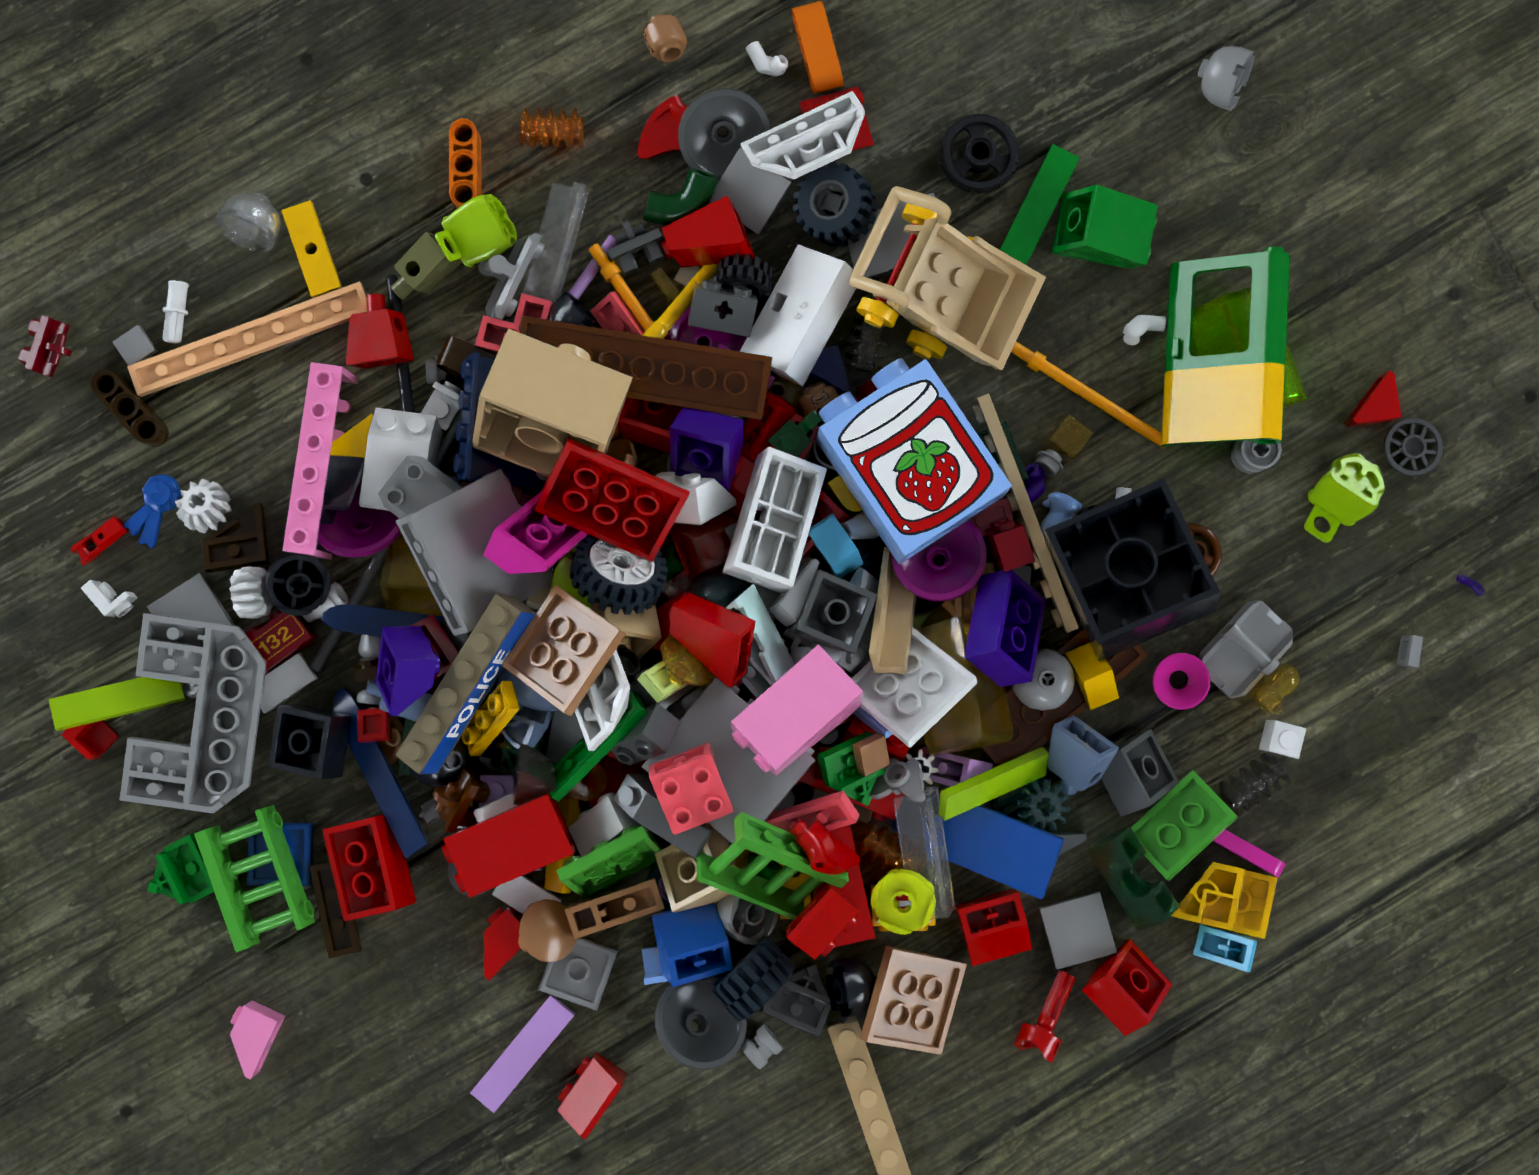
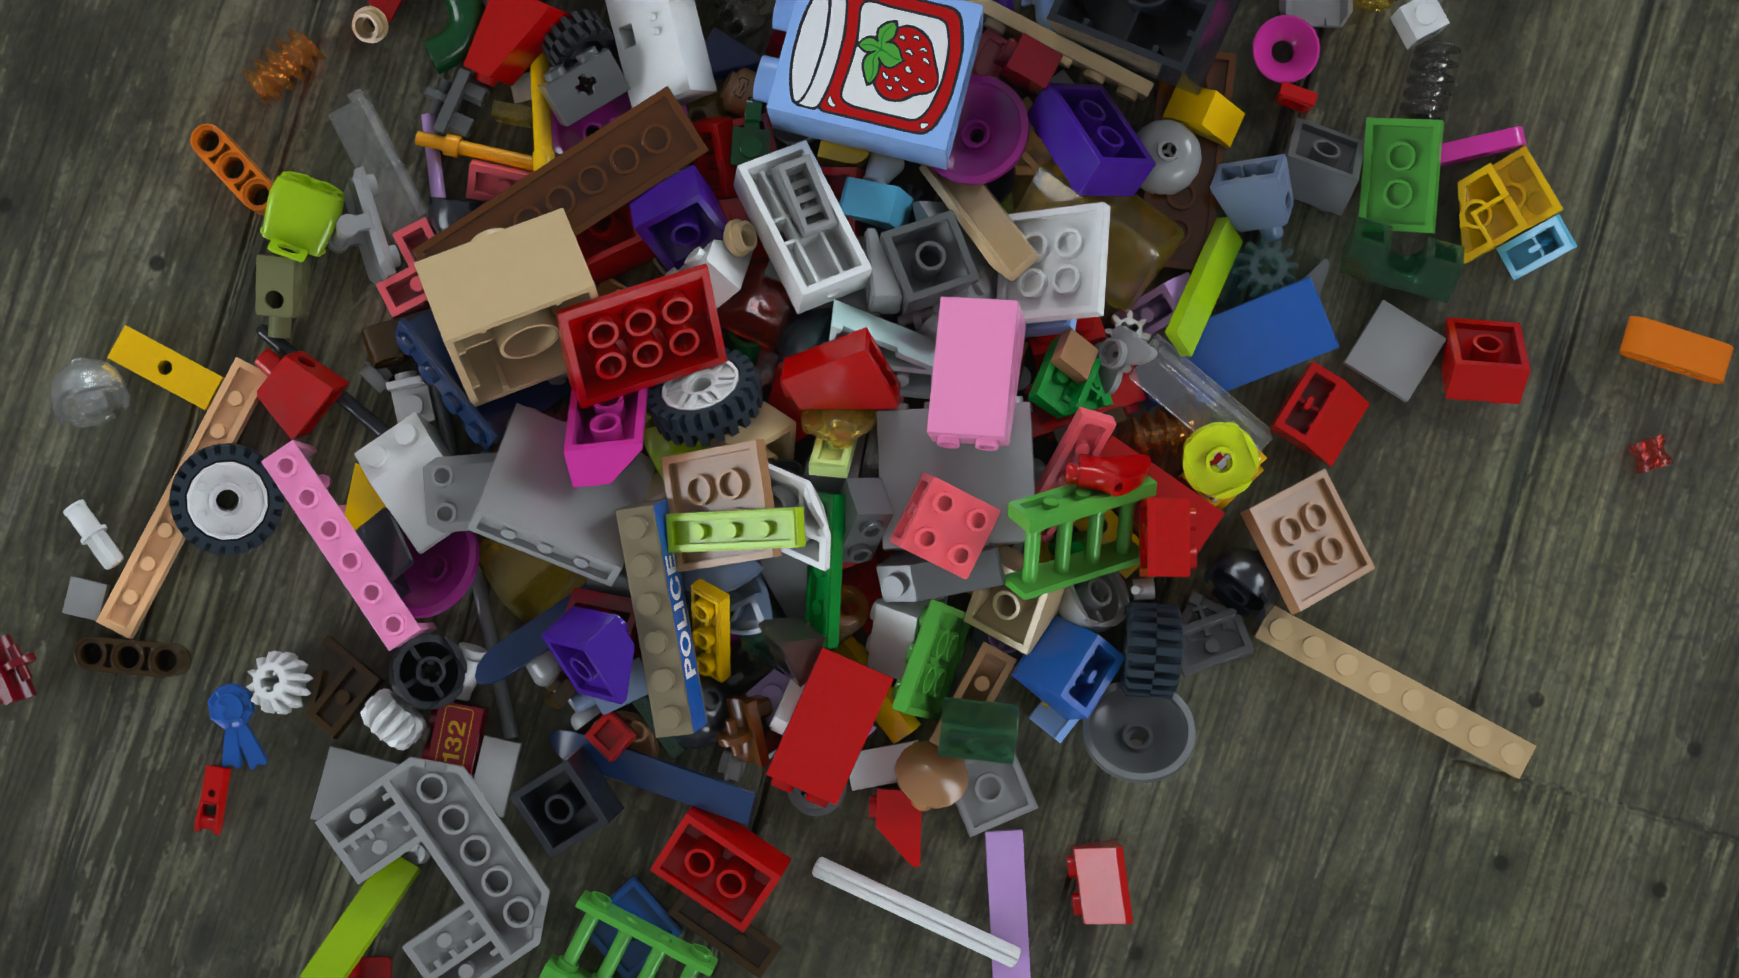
camera: 40 degrees left, 0 degrees up
white bracket [81,580,138,618] -> none
light grey wheel [741,1024,784,1070] -> none
red piece [1013,971,1076,1064] -> none
none -> wheel [169,443,284,556]
none -> tan plate [352,6,389,43]
none -> lime tile [665,507,806,553]
none -> tan plate [723,219,757,257]
none -> light grey slope [770,153,839,238]
none -> white axle [812,857,1021,967]
none -> clear green panel [937,697,1019,764]
none -> white hand [1131,577,1155,601]
none -> red tile [1273,81,1319,114]
none -> orange beam [1619,316,1734,384]
none -> clear red wheel [1627,434,1673,474]

